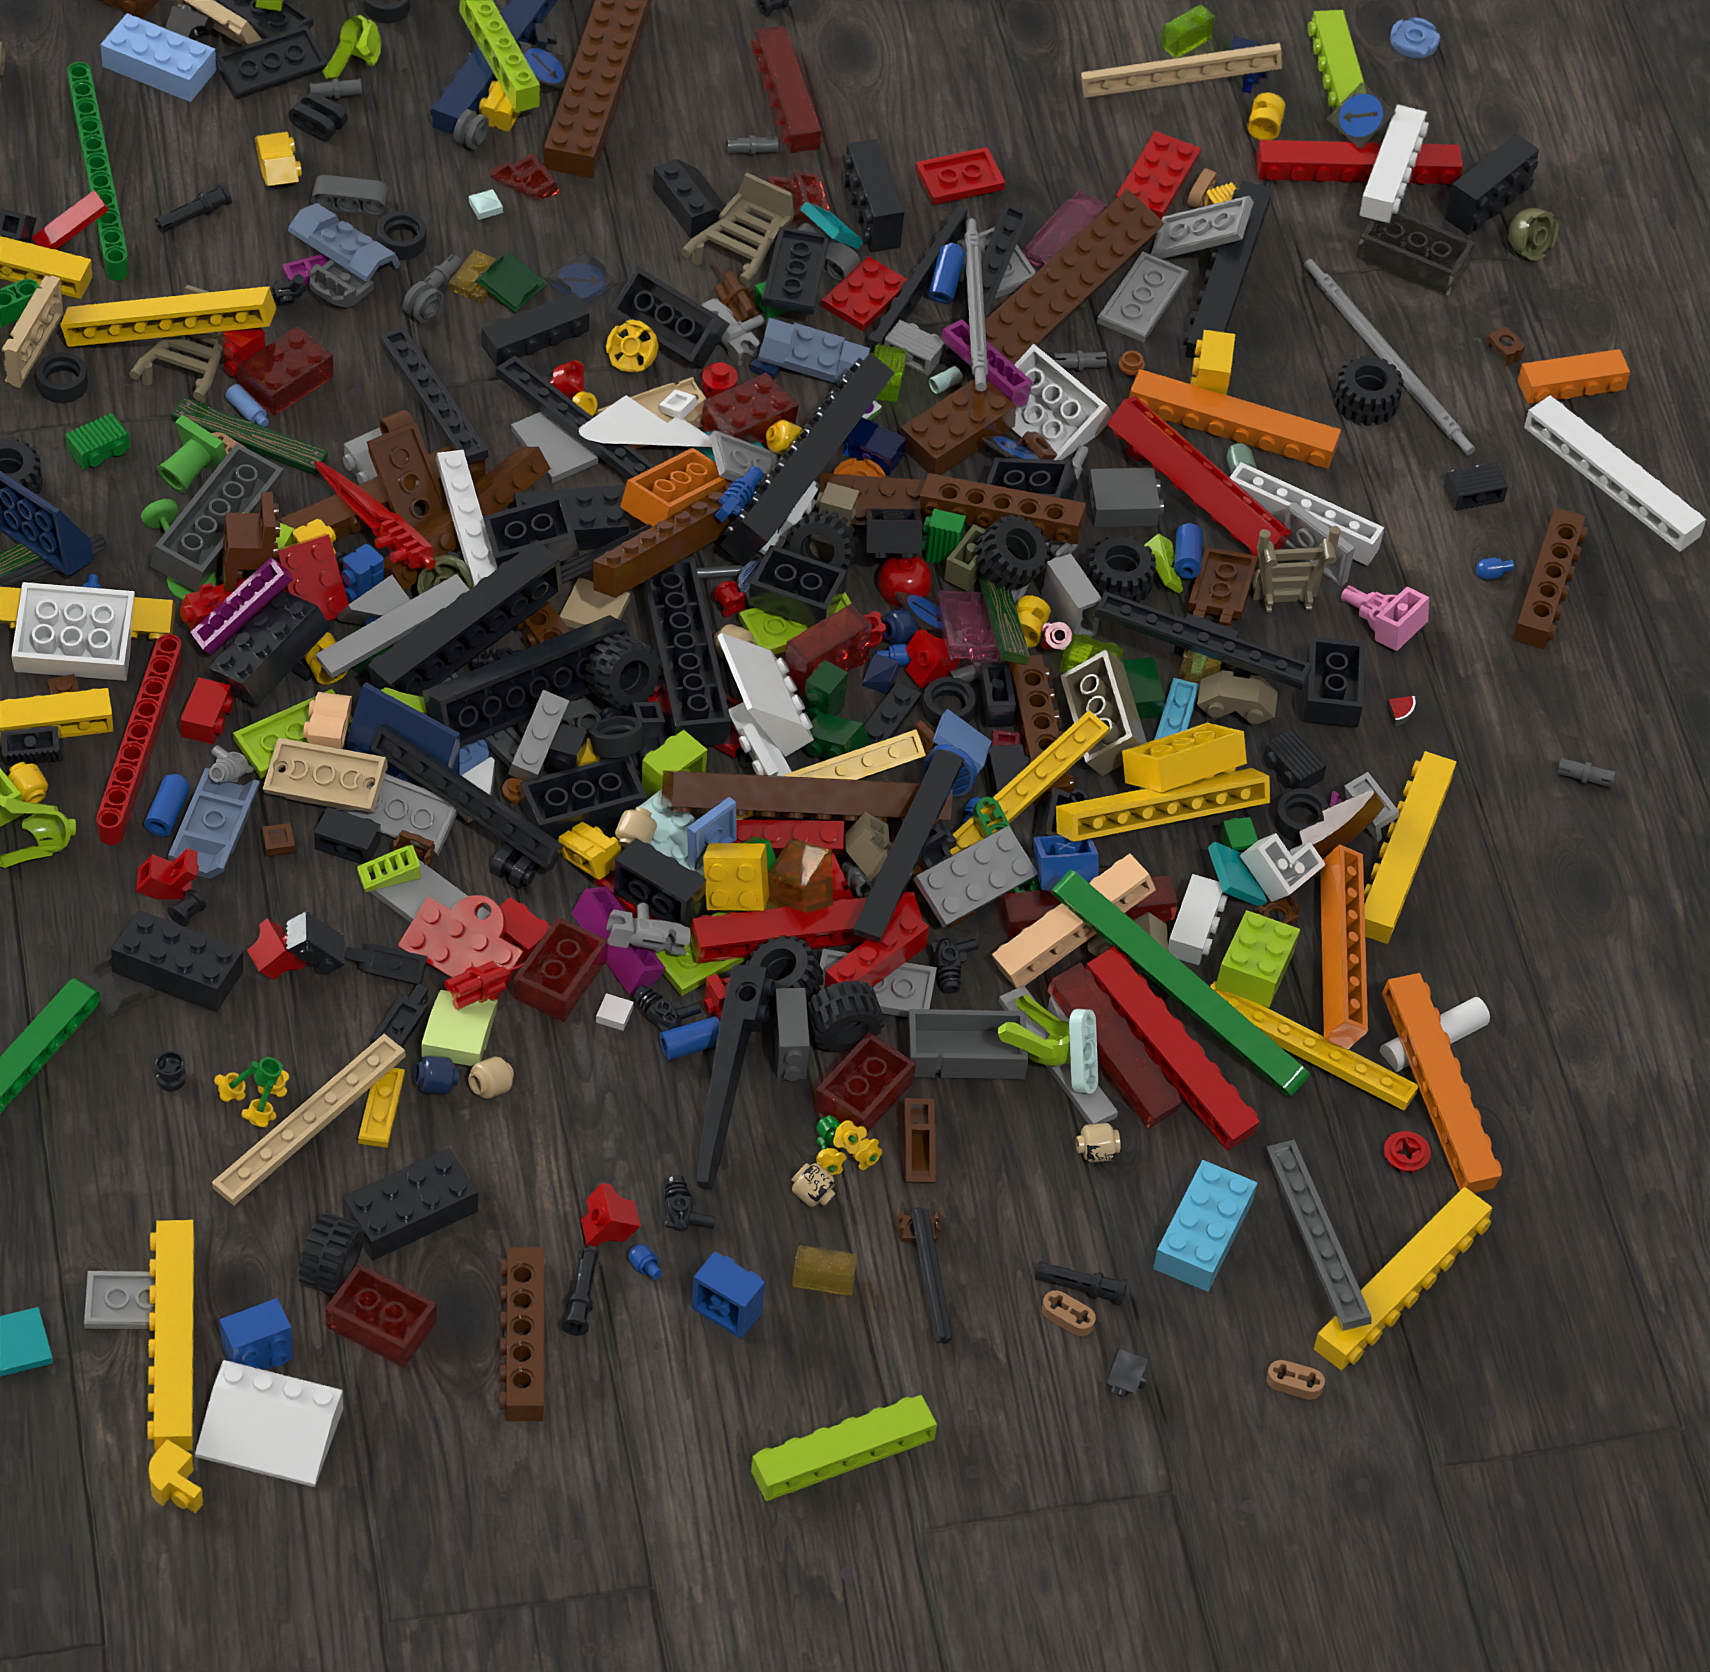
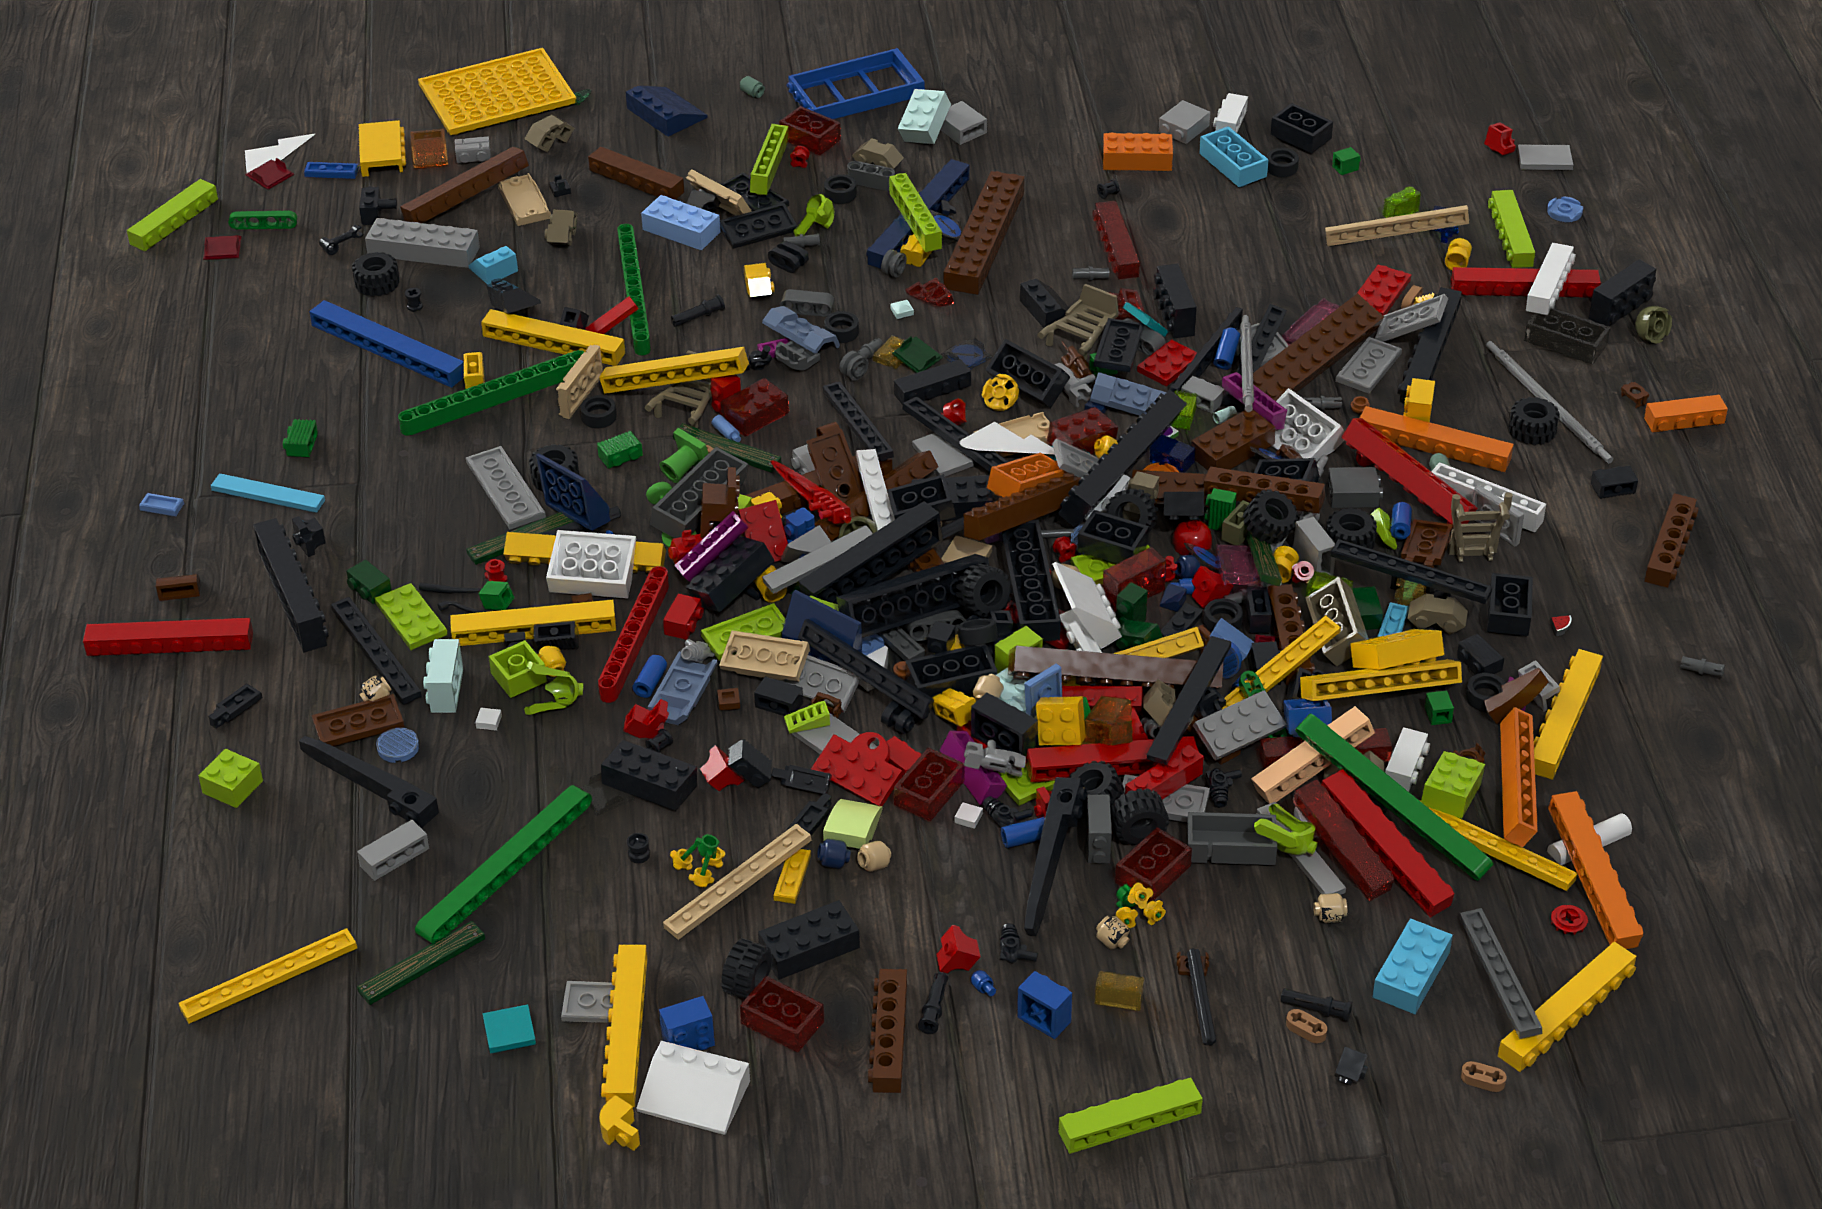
camera: 10 degrees right, 10 degrees down
light nougat brick [303,692,352,749] -> none
red piece [444,961,527,1010] -> none
light grey brick [508,690,569,781] -> none
yellow tile [572,392,597,416] -> none
white tile [659,389,698,420] -> none
red piece [702,362,738,402] -> none
blue hinge [715,466,764,522] -> none
reddish brown slope [903,1098,936,1183] -> none
red plate [915,147,1005,205] -> none
light aqua beam [1069,1009,1098,1094] -> none
teal tile [1208,842,1267,907] -> none
white brick [1240,833,1326,902] -> none
piece [1327,82,1396,150] -> none
bright pink brick [1341,585,1430,651] -> none
blue cylinder [1476,557,1514,580] -> none
white brick [1524,395,1706,552] -> none

